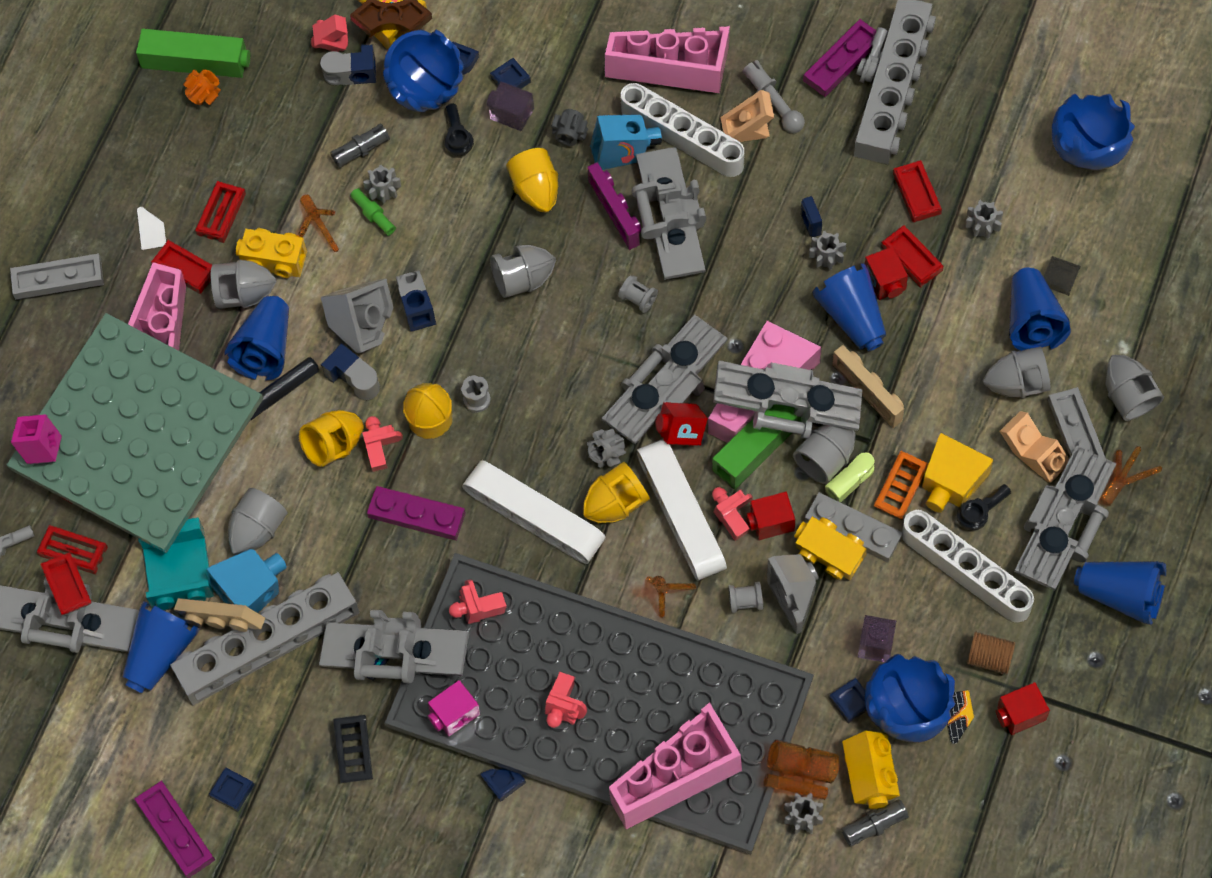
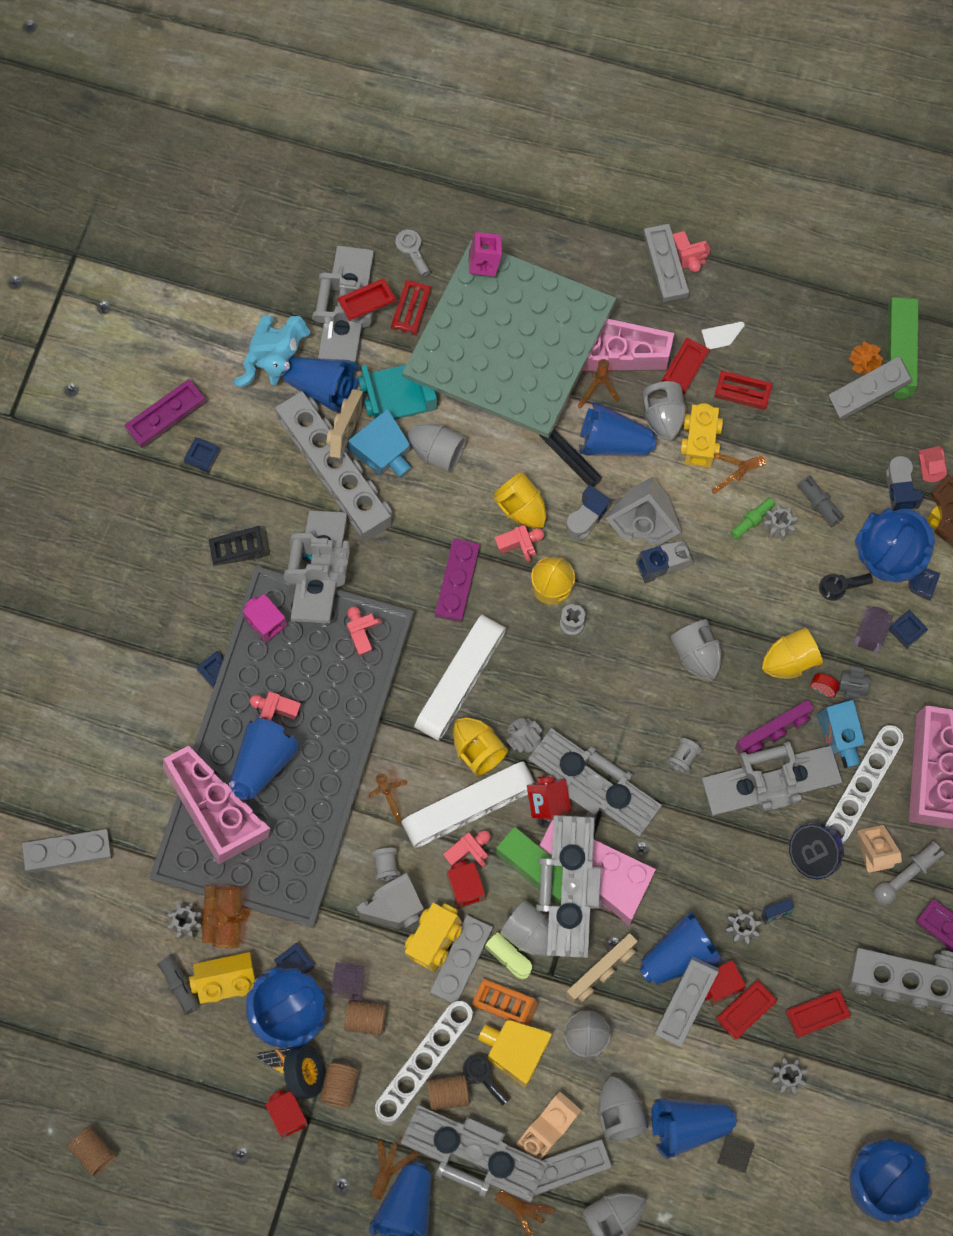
camera: 80 degrees right, 5 degrees up
none -> blue cone [229,718,299,800]
none -> medium azure animal [233,316,311,387]
none -> black bush [283,1046,325,1099]
none -> medium nougat piece [344,1000,386,1036]
none -> clear orange plant [370,1139,421,1200]
none -> medium nougat piece [427,1075,469,1111]
none -> light grey helmet [564,1011,611,1060]
none -> clear orange plant [578,359,620,408]
none -> light grey plate [655,956,719,1047]
none -> coral piece [672,231,711,272]
none -> black tile [789,822,844,880]
none -> tile [810,674,840,698]
none -> light grey plate [829,356,913,420]

